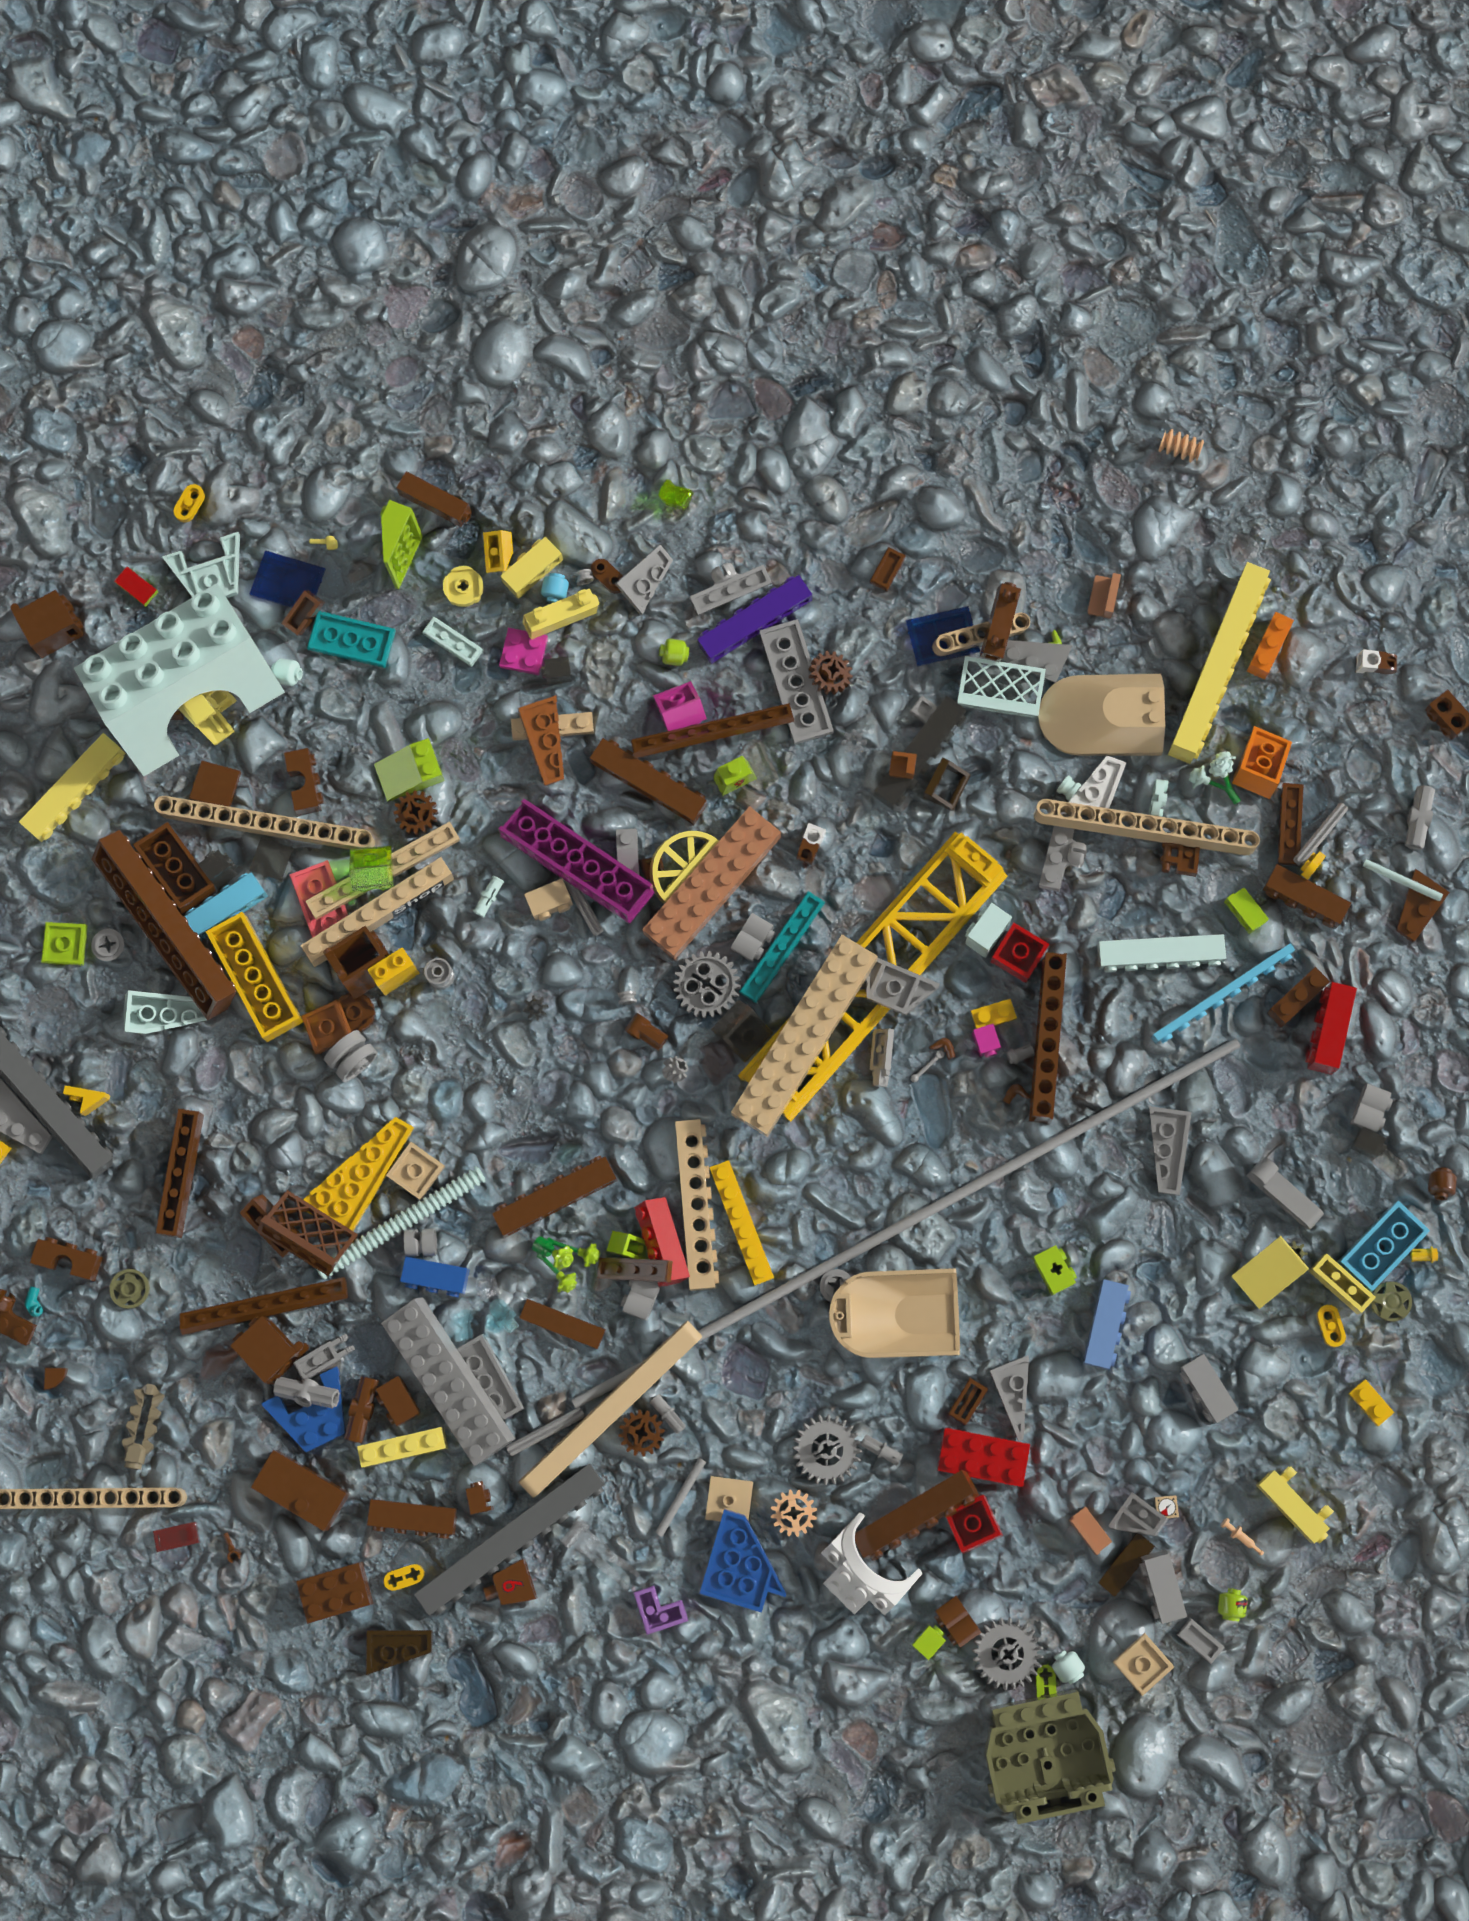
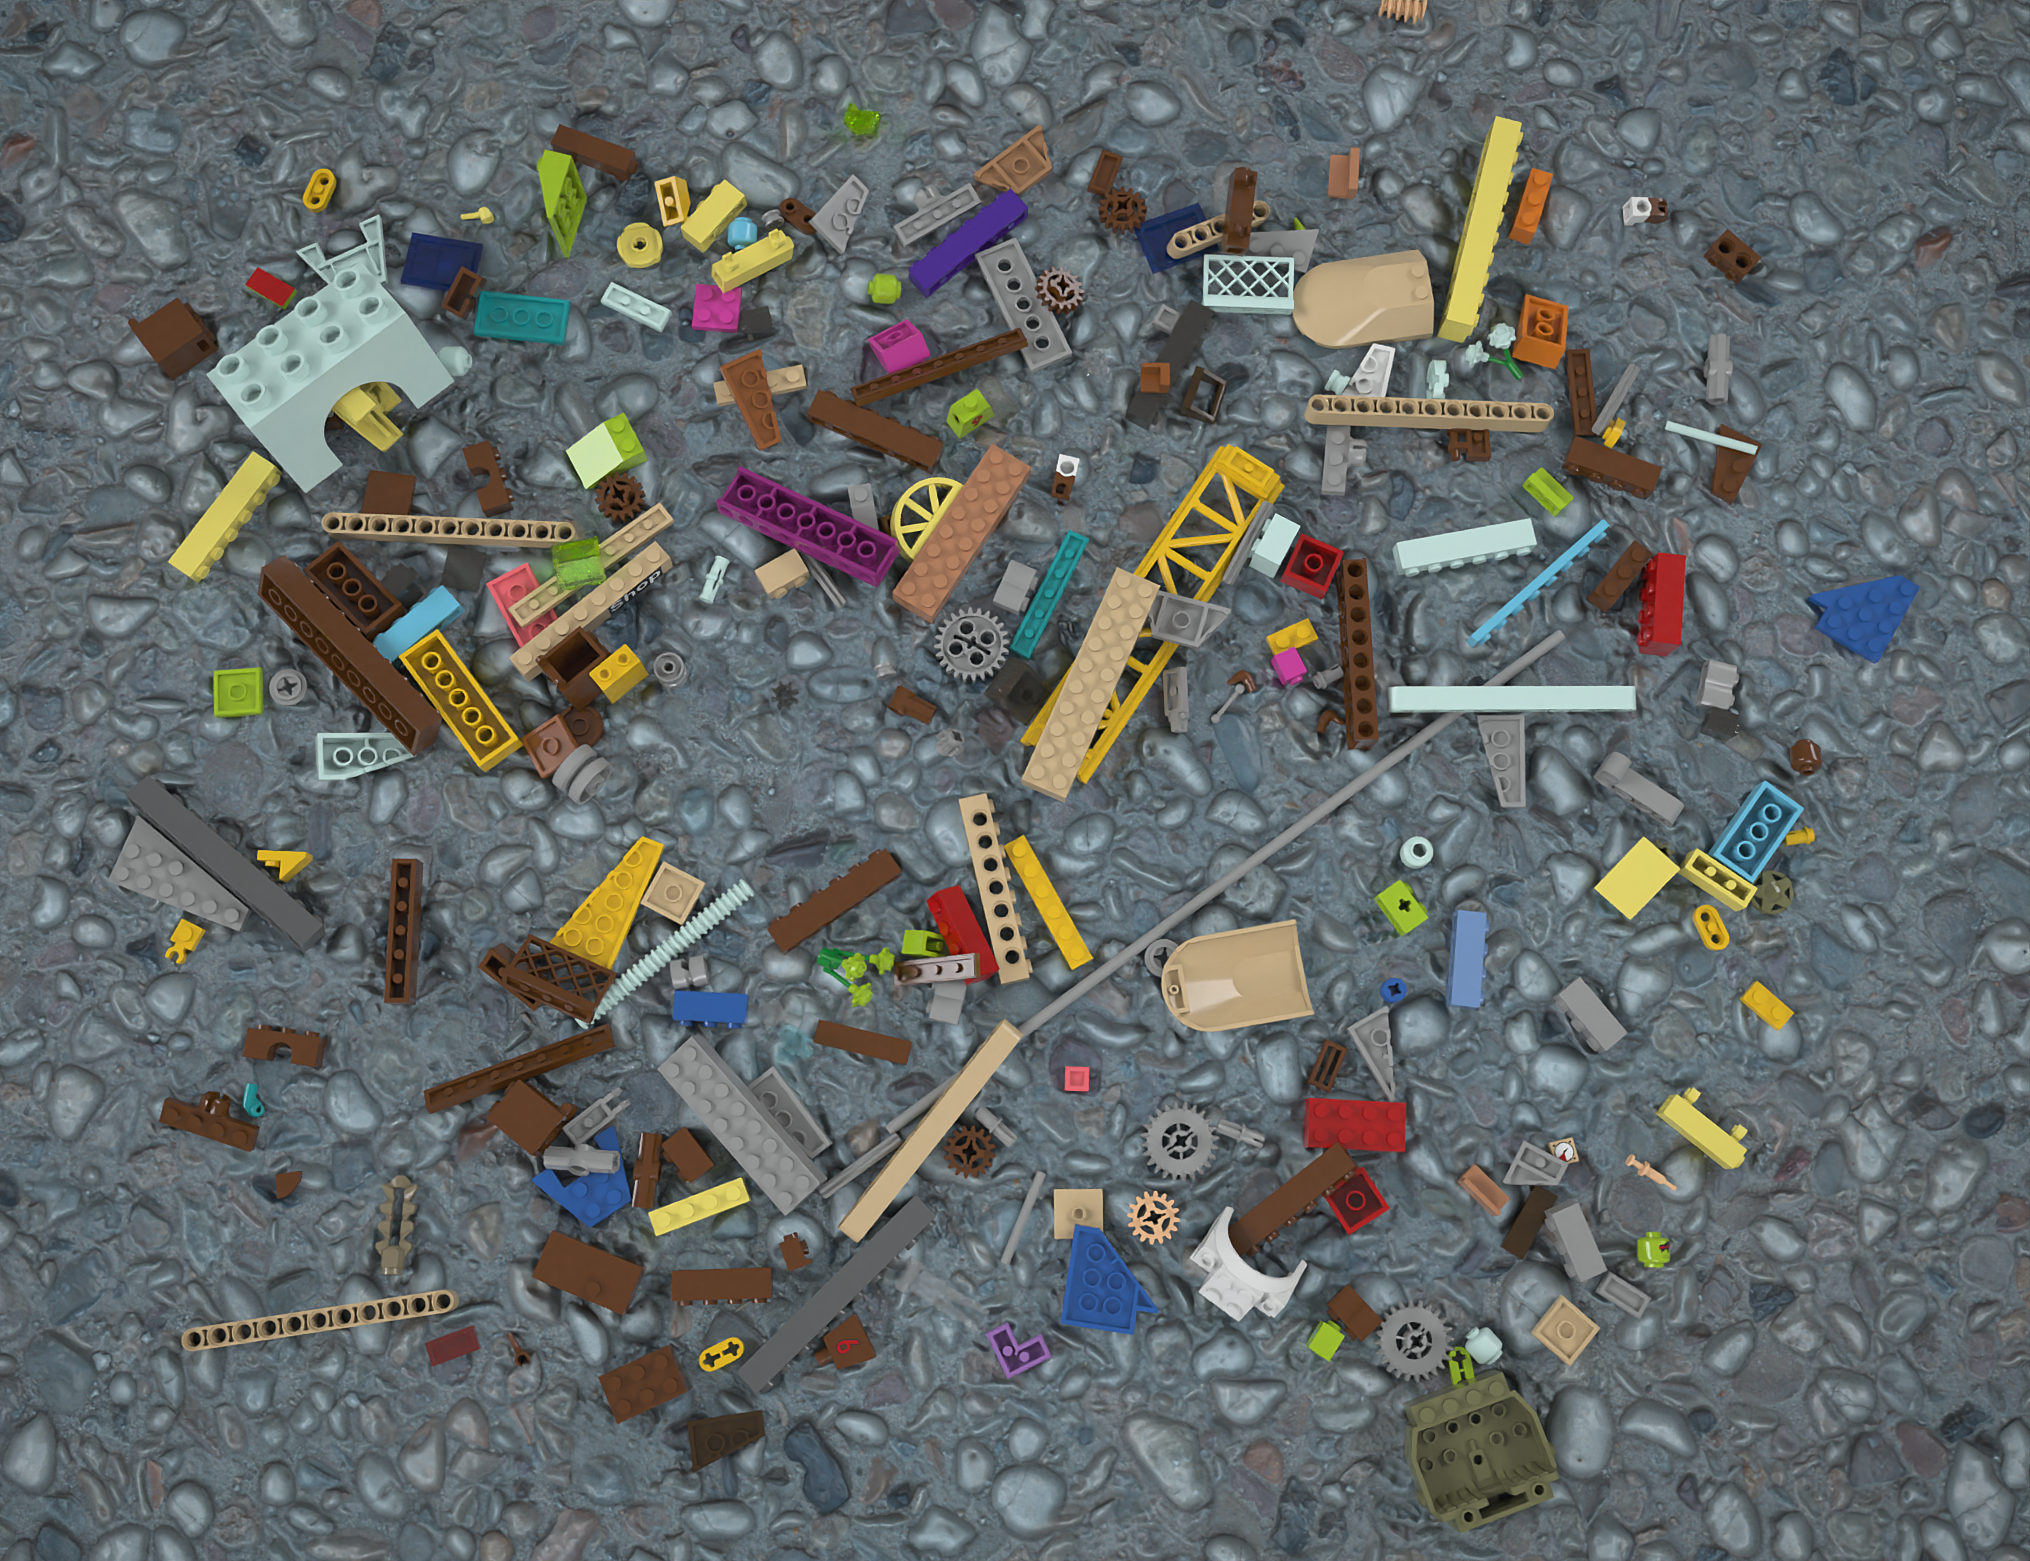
camera: 20 degrees left, 0 degrees up
olive wheel [109,1269,150,1309] -> none
none -> medium nougat wing [974,124,1052,197]
none -> coral tile [1064,1066,1089,1092]
none -> reddish brown gear [1098,187,1147,235]
none -> light grey axle [1222,501,1274,585]
none -> blue wheel [1380,978,1407,1003]
none -> light aqua beam [1387,686,1636,713]
none -> light aqua head [1400,836,1433,869]

